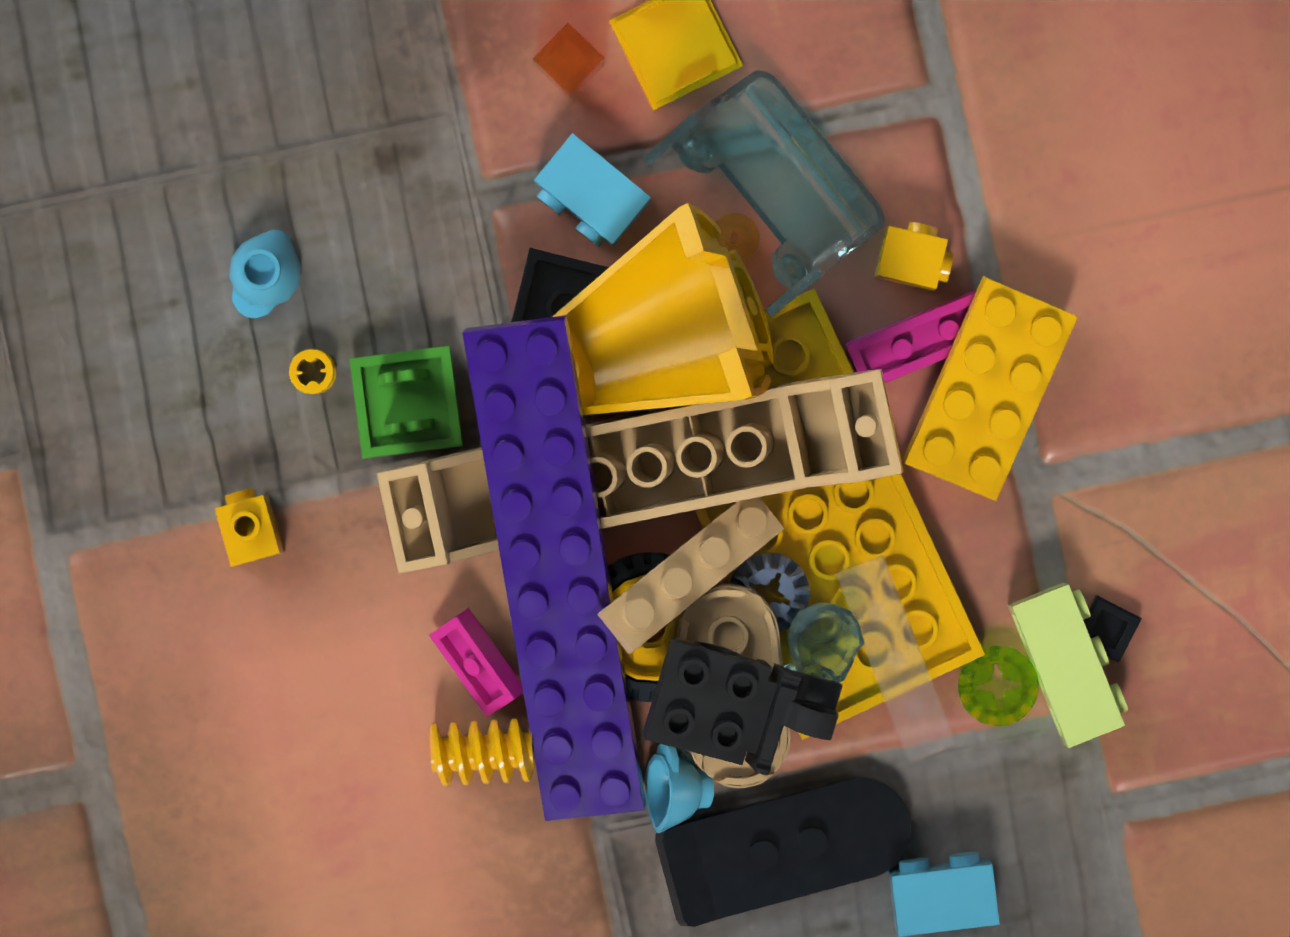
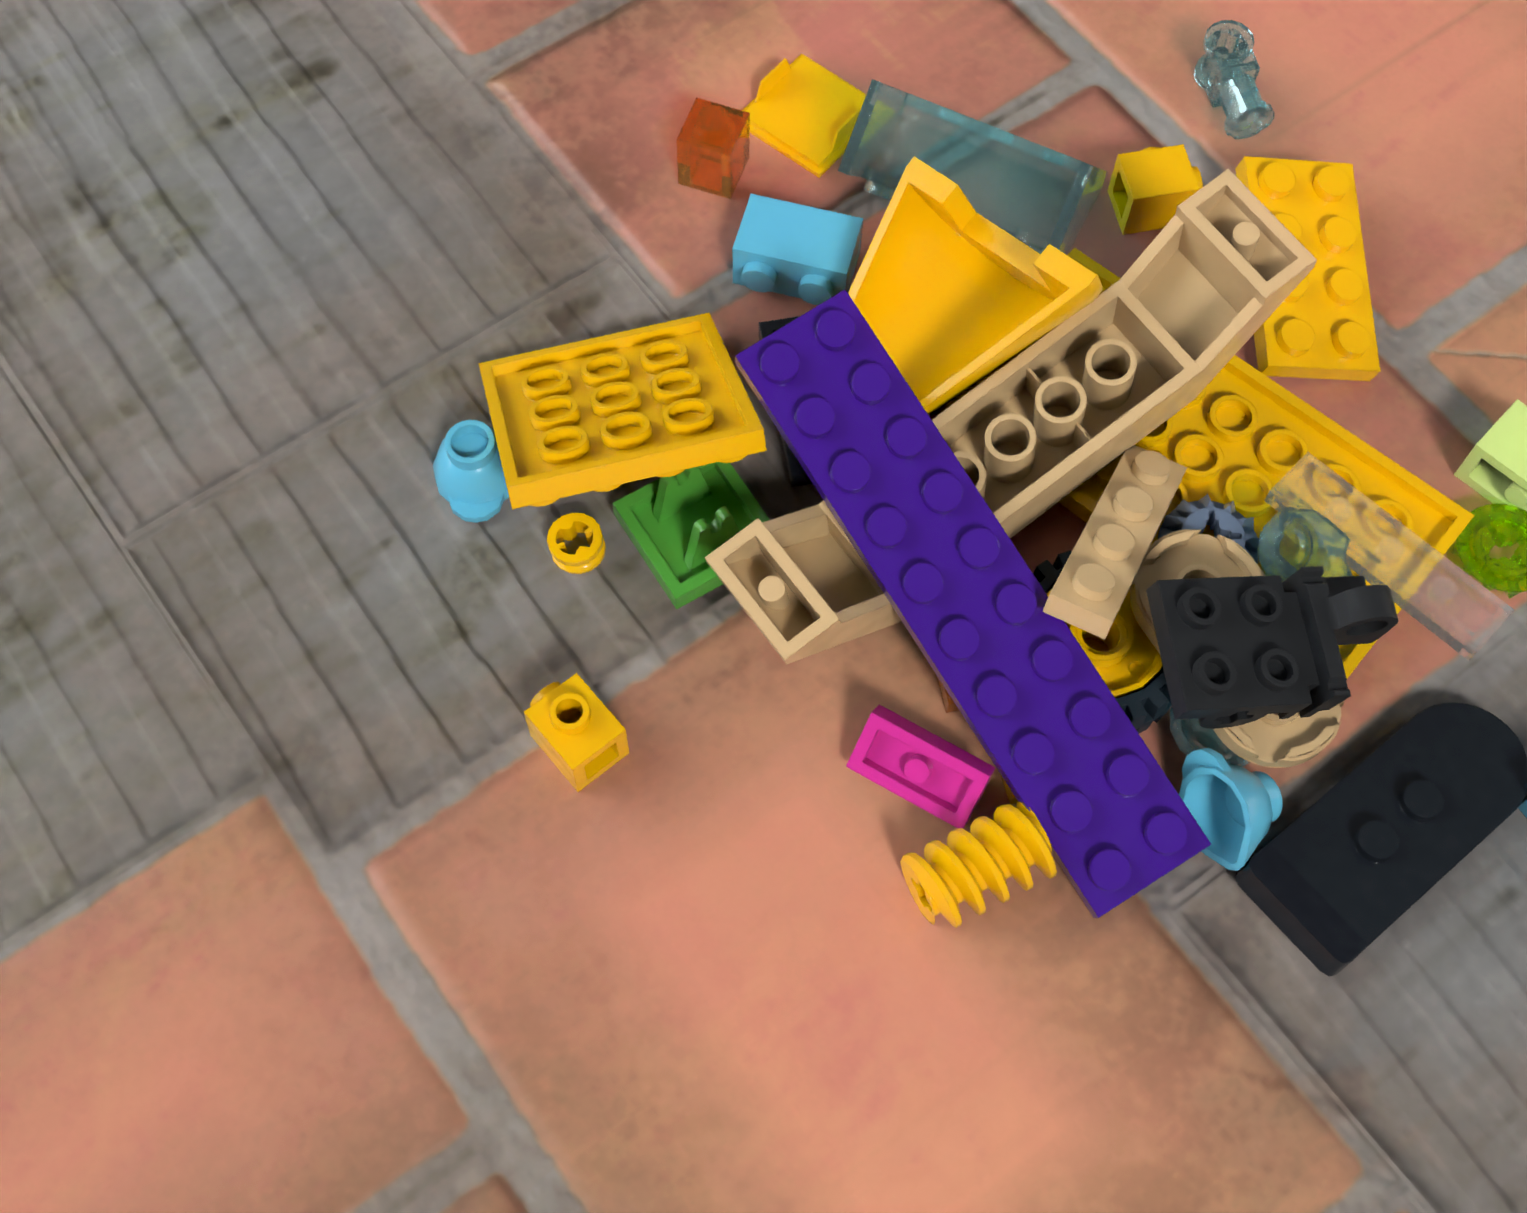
camera: 25 degrees left, 25 degrees down
none -> yellow plate [478,312,767,509]
none -> clear light blue connector [1194,20,1275,139]

